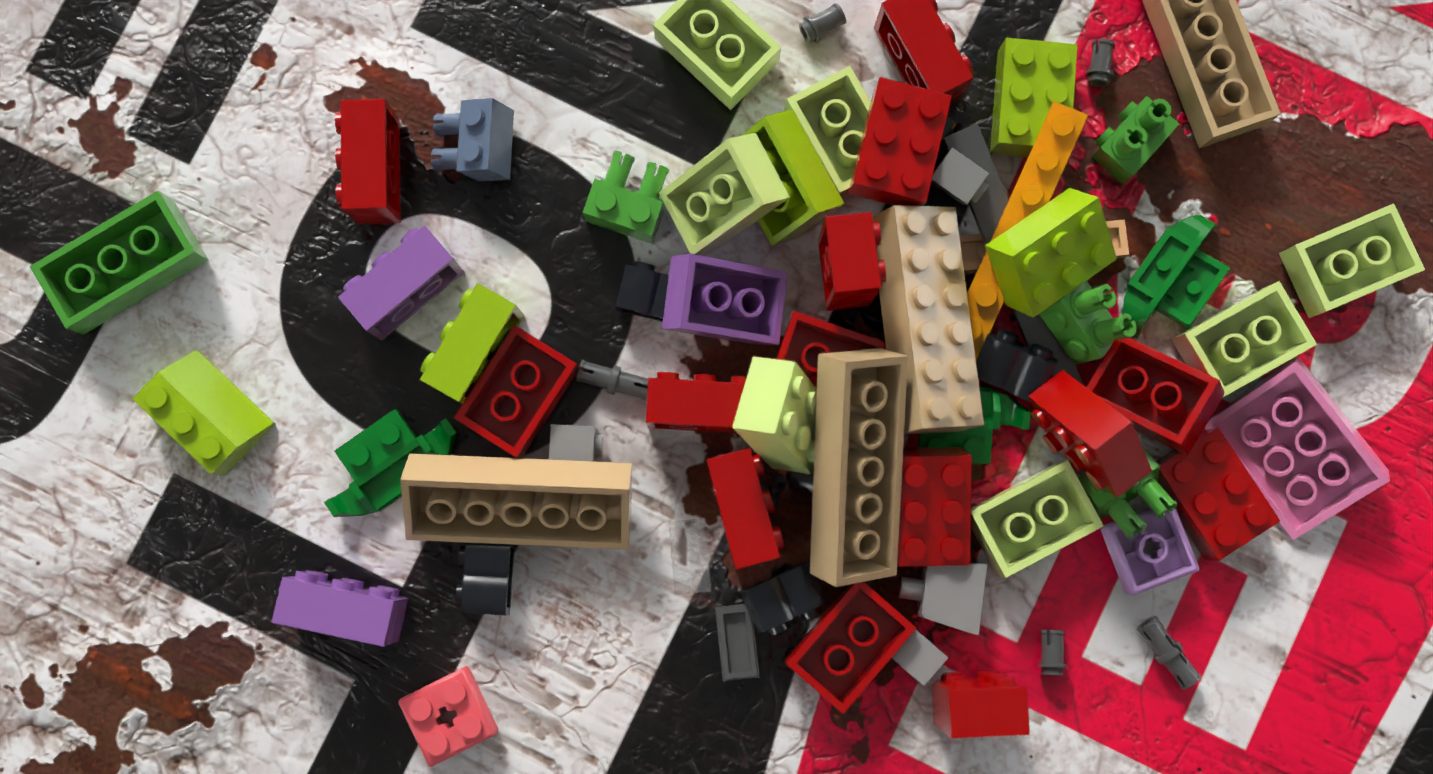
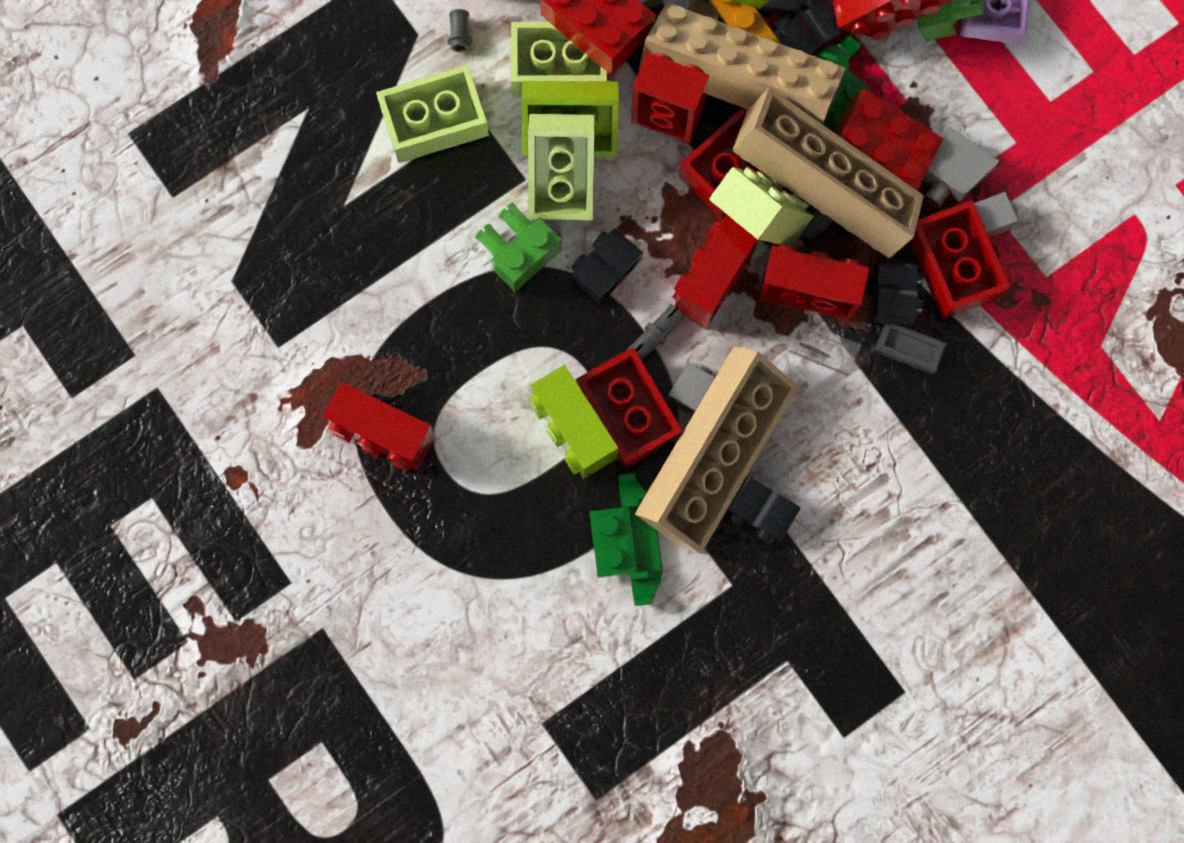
camera: 60 degrees left, 5 degrees down
bright green brick [29,191,209,335] -> none
lime slope [132,350,276,476] -> none
medium lavender brick [271,570,409,647] -> none
medium lavender brick [338,225,465,340] -> none
coral brick [399,666,498,767] -> none
sand blue brick [431,98,514,181] -> none
medium lavender brick [662,253,788,345] -> none
red brick [931,670,1030,739] -> none
yellowish green brick [971,460,1104,578] -> none
dark grey pin [1038,630,1068,675] -> none
dark grey pin [1137,616,1201,690] -> none

